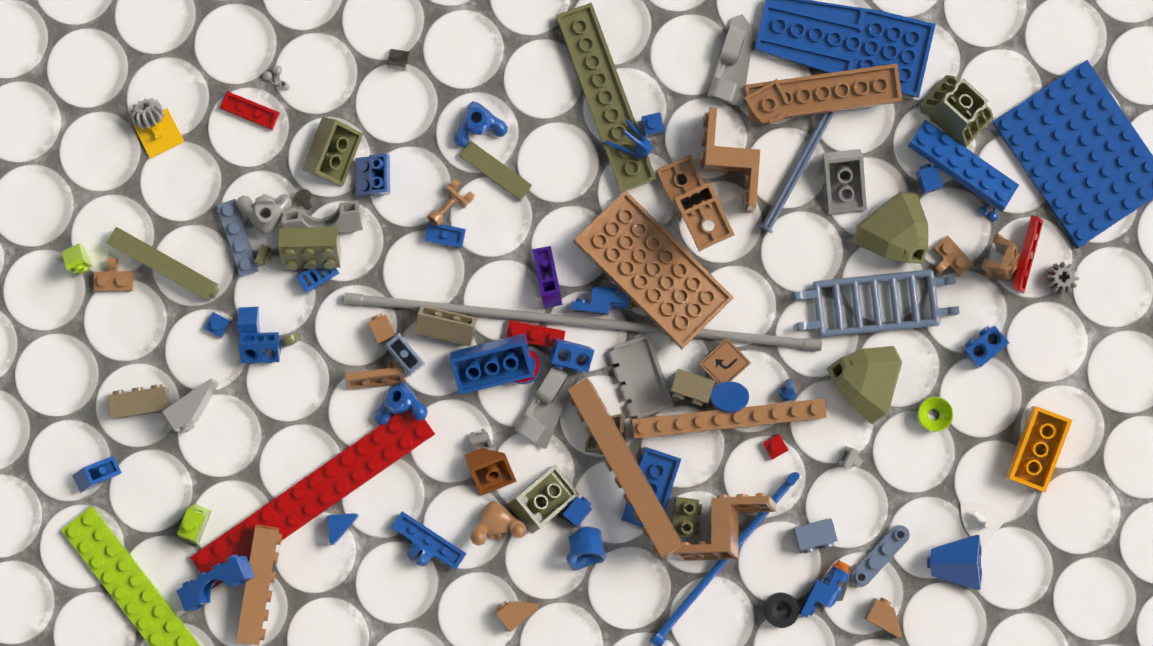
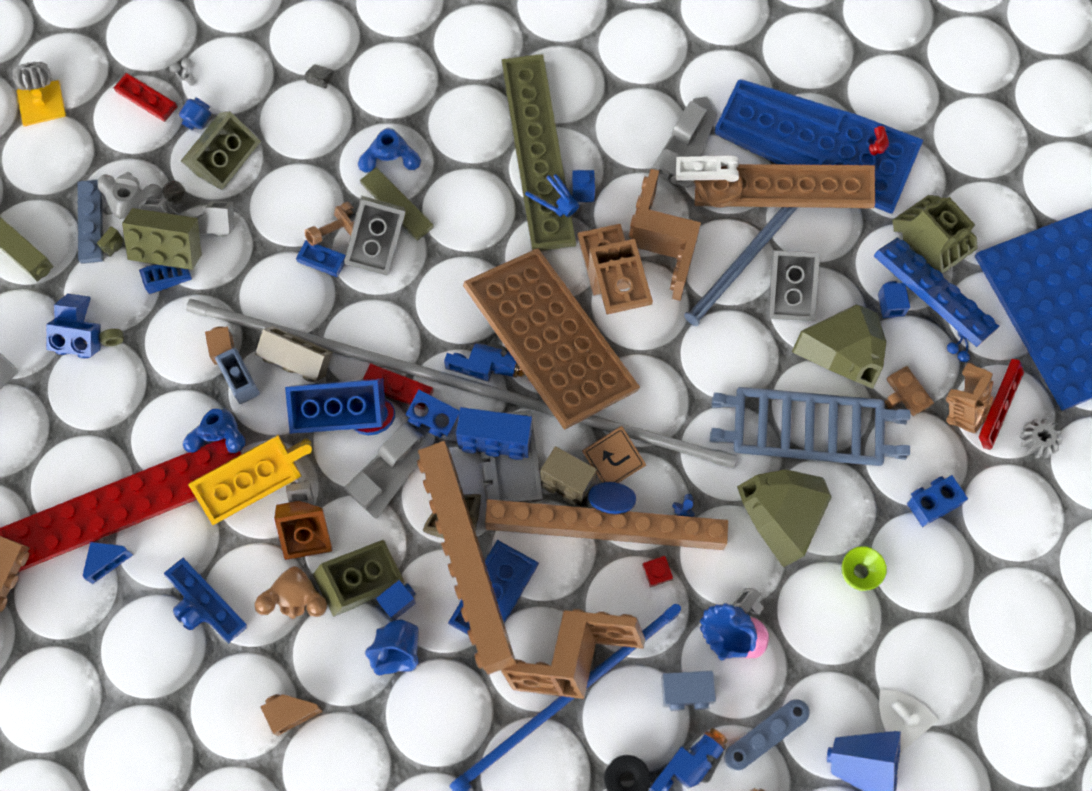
camera: 15 degrees right, 15 degrees down
blue plate [204,312,231,338] -> none
medium nougat hinge [345,362,405,390] -> none
blue brick [355,154,391,196] -> none
dark purple slope [532,246,563,308] -> none
olive brick [672,497,702,538] -> none
light orange brick [1005,406,1073,493] -> none
none -> blue head [179,97,212,131]
none -> yellow hinge [188,434,312,526]
none -> light grey slope [344,195,406,276]
none -> blue brick [456,407,532,460]
none -> white plate [676,156,739,182]
none -> blue hair [700,603,769,661]
none -> red arm [868,126,889,156]

